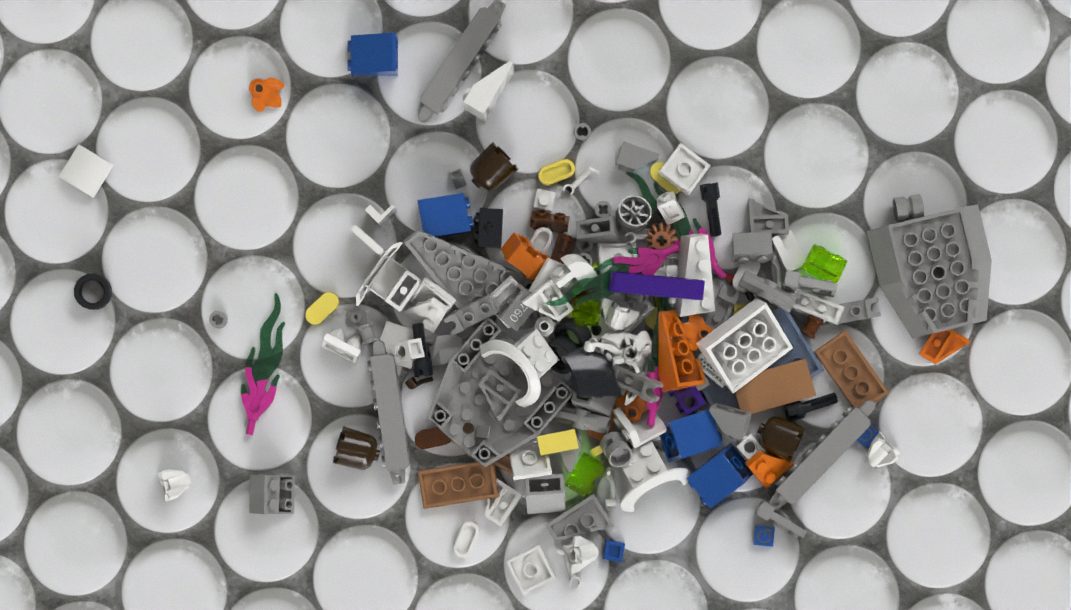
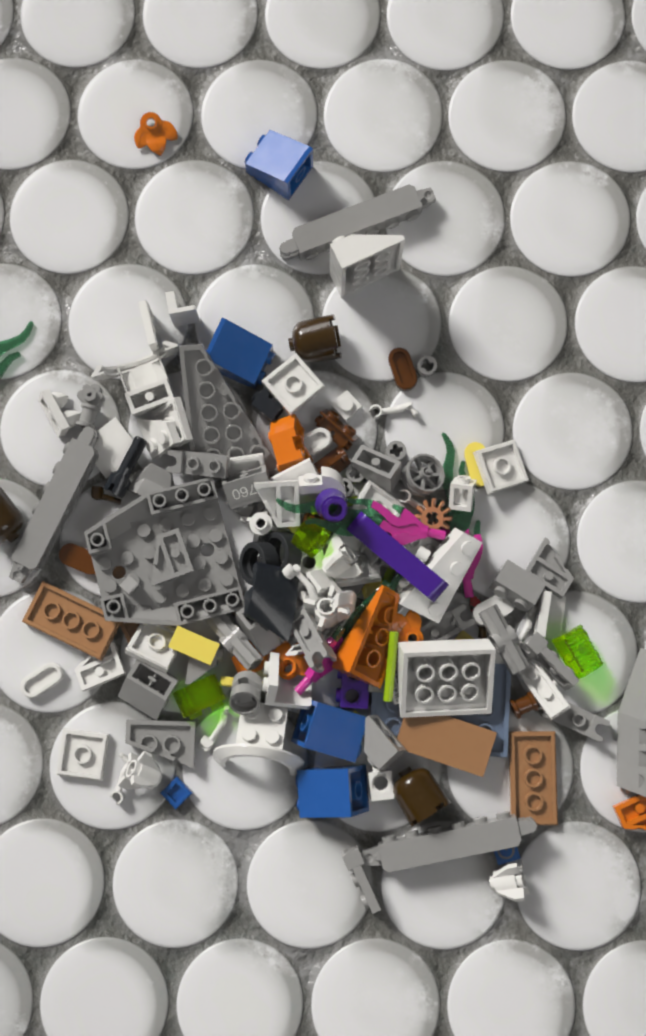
camera: 35 degrees right, 5 degrees down
light yellow tile [305,292,339,325] -> none
white brick [392,338,425,363] -> none
light grey piece [449,169,467,189] -> none
white piece [480,329,559,408] -> none
light yellow tile [538,159,575,185] -> none
light grey slope [615,141,660,173] -> none
black piece [699,182,722,237] -> none
orange wing [745,450,793,489] -> none
blue tile [753,525,775,547] -> none
black piece [784,392,838,422] -> none
none -> white tile [262,353,325,416]
none -> dark purple plant [315,488,348,522]
none -> lime bar [383,631,399,702]
none -> reddish brown tile [388,347,418,391]

